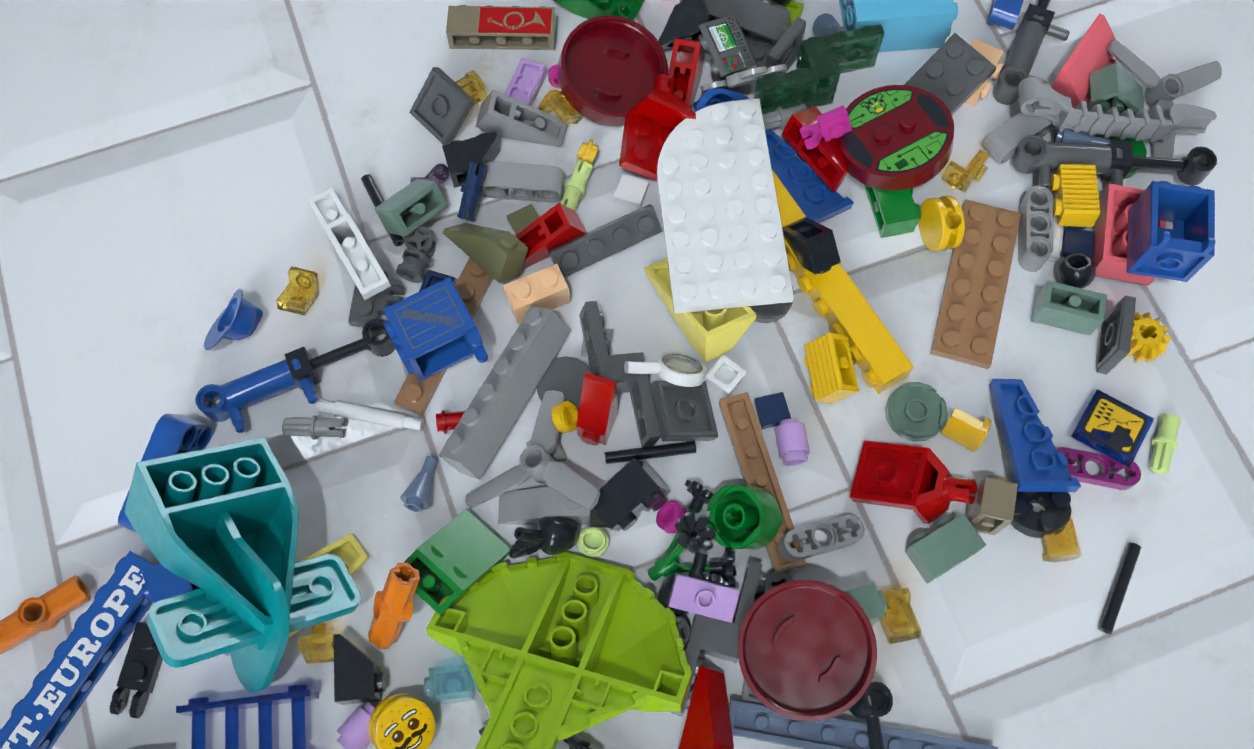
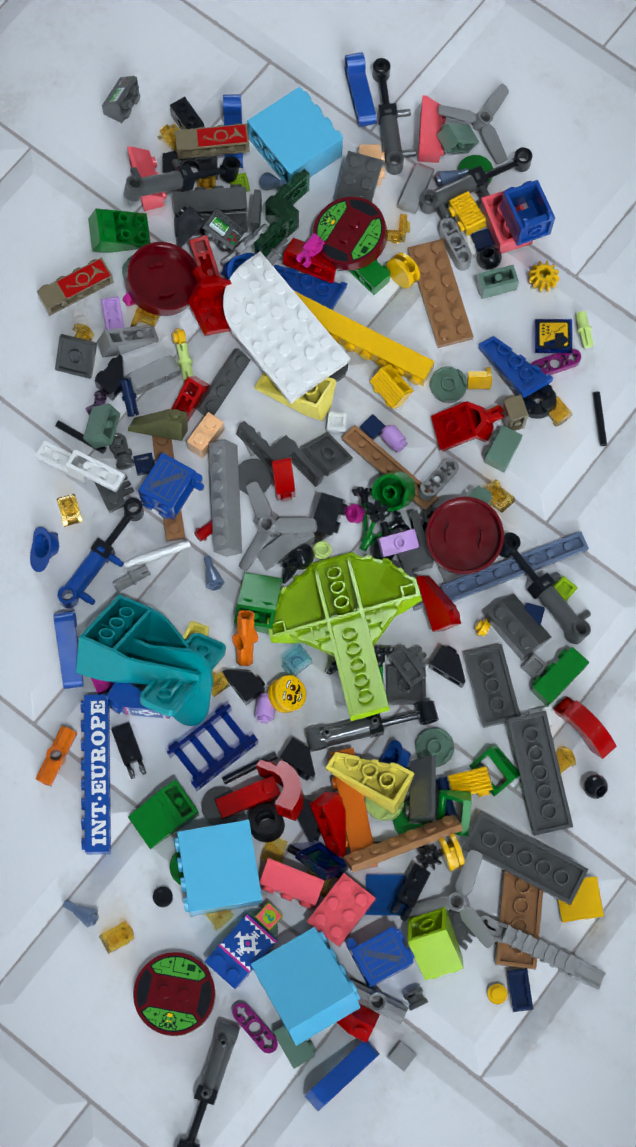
camera: 35 degrees left, 5 degrees up
olive tile [506,204,539,235] -> none
yellow tile [551,401,578,433] -> none
black piece [604,441,696,464] -> none
white tile [614,174,649,209] -> none
white piece [624,352,707,387] -> none
black slope [782,217,841,274] -> none
light grey piece [1018,77,1217,142] -> none
dark grey tile [1096,295,1136,375] -> none

